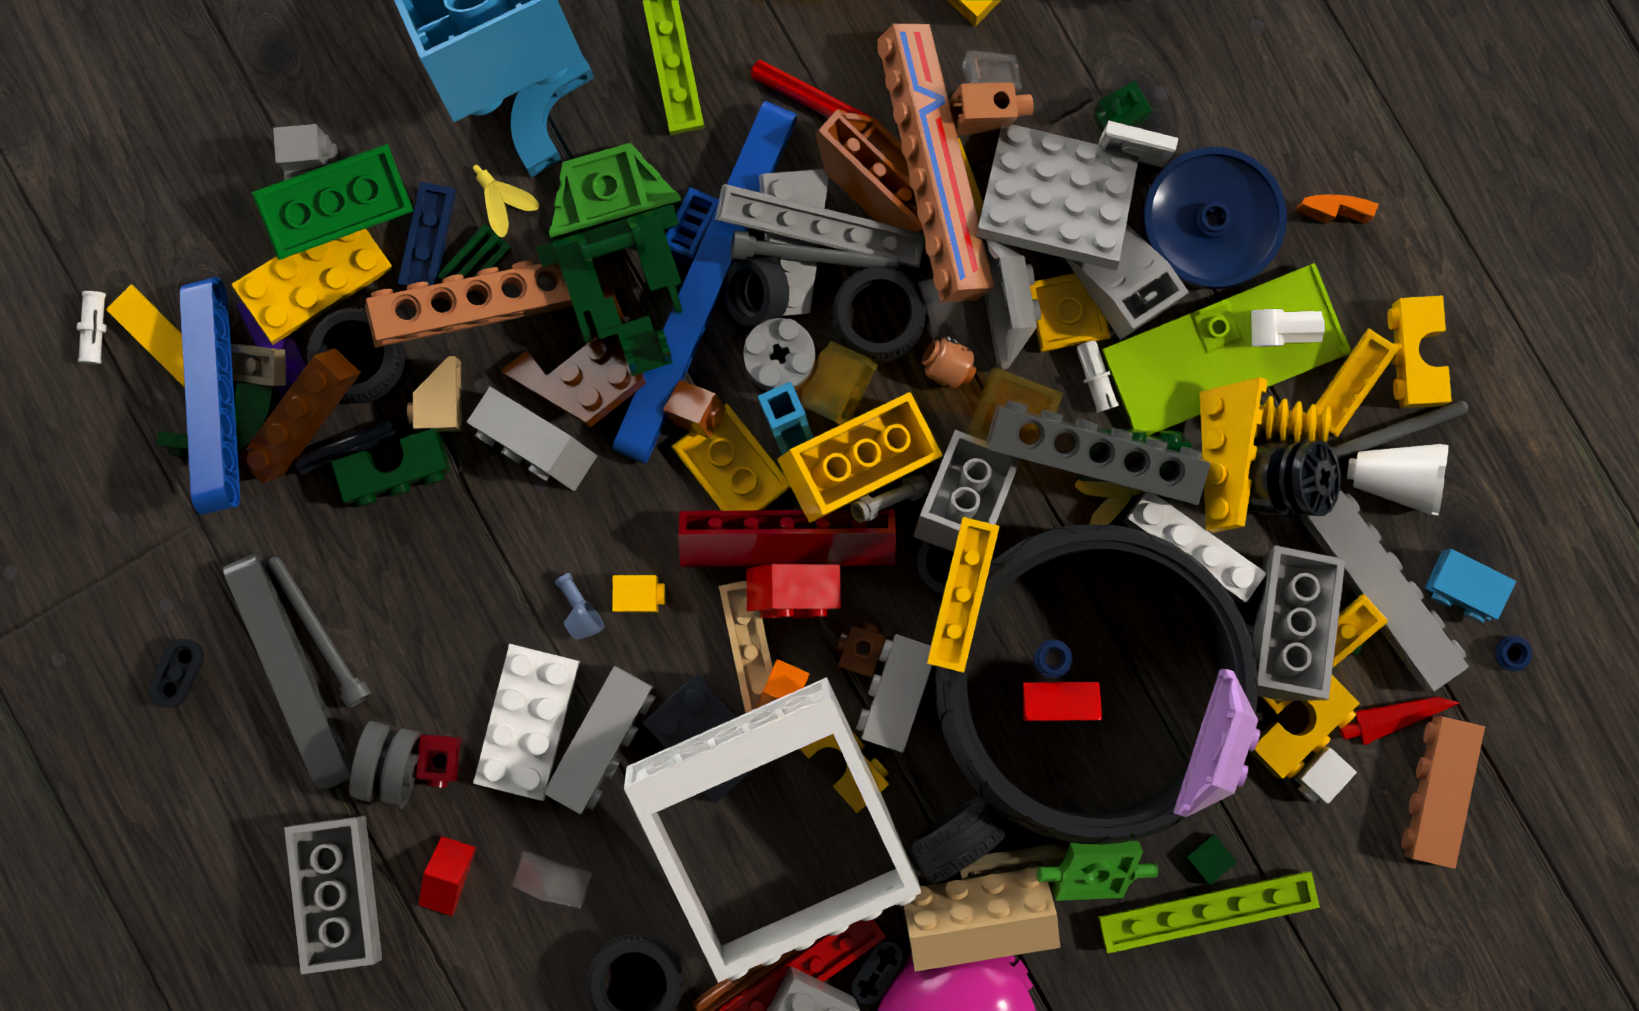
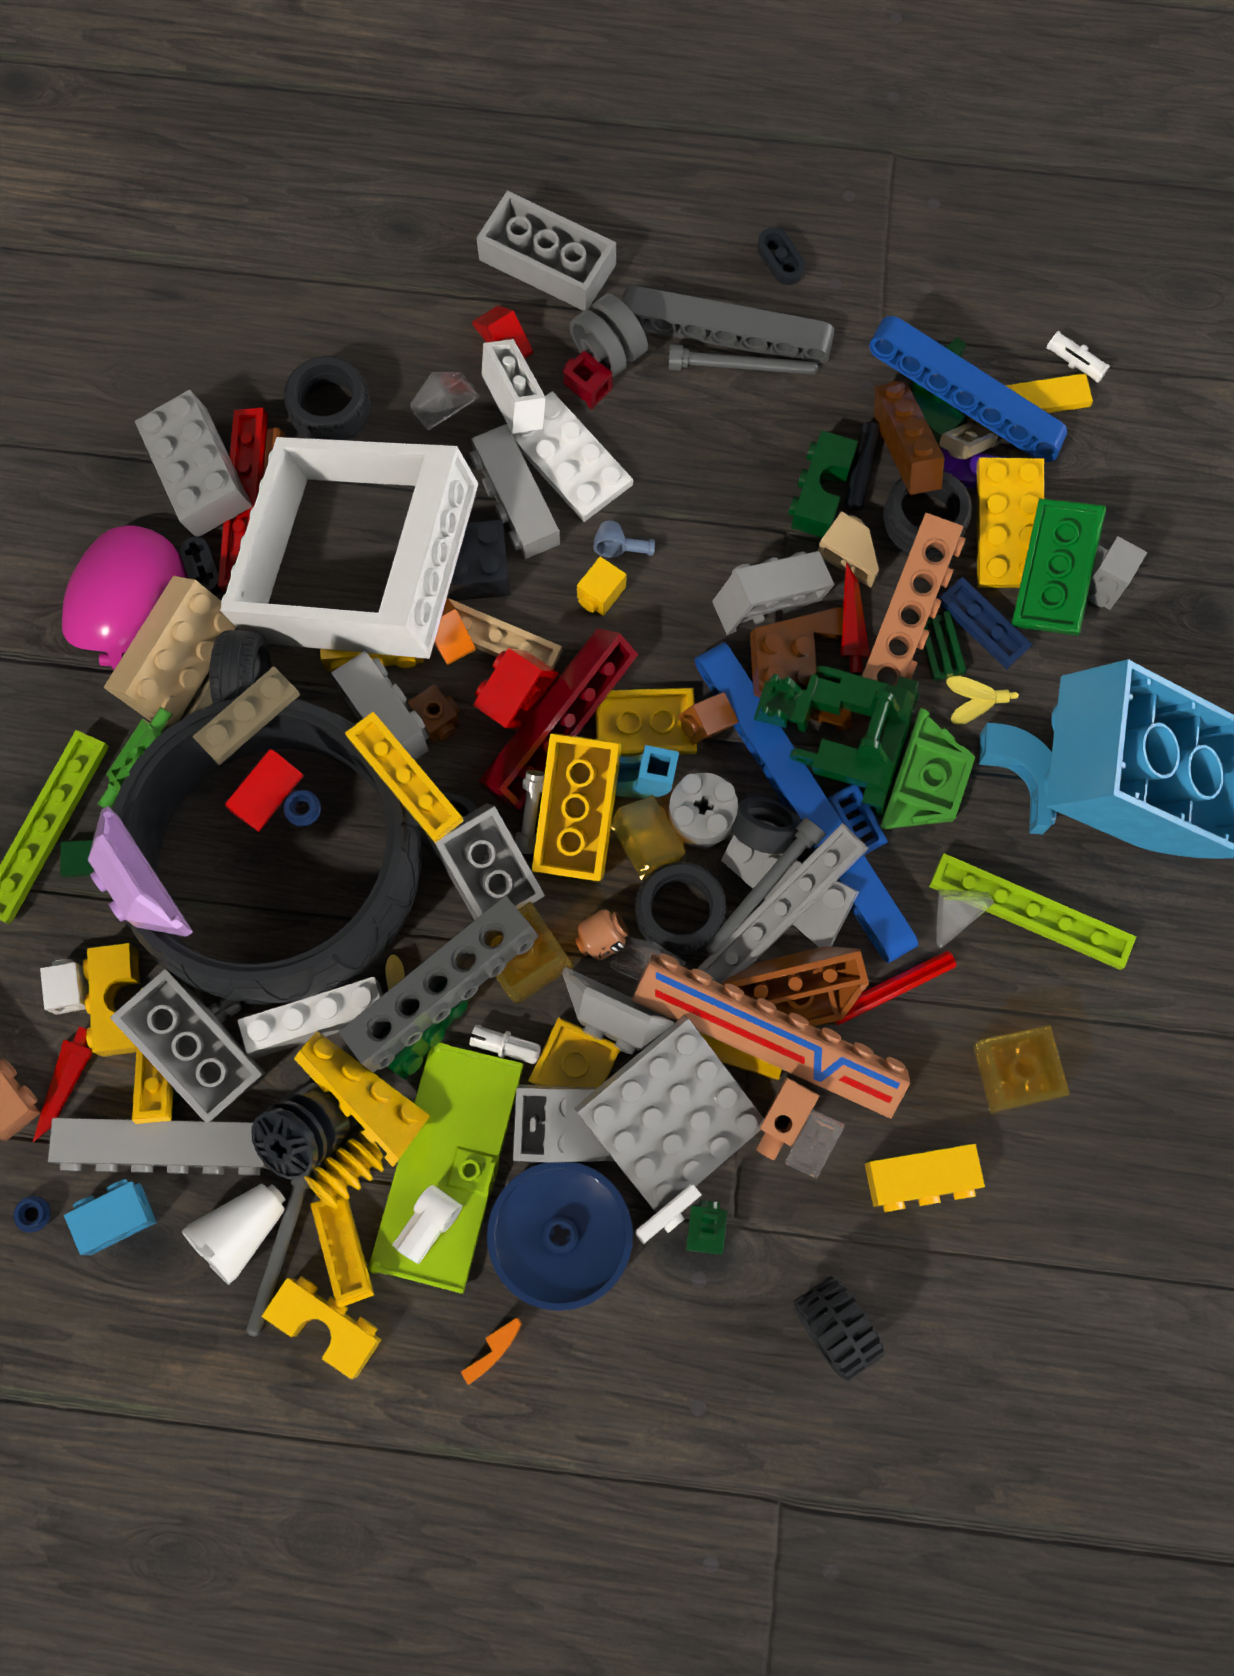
camera: 125 degrees right, 10 degrees down
none -> dark tan plate [193,666,300,765]
none -> white brick [482,339,546,434]
none -> red bar [840,562,870,675]
none -> clear slope [936,890,994,948]

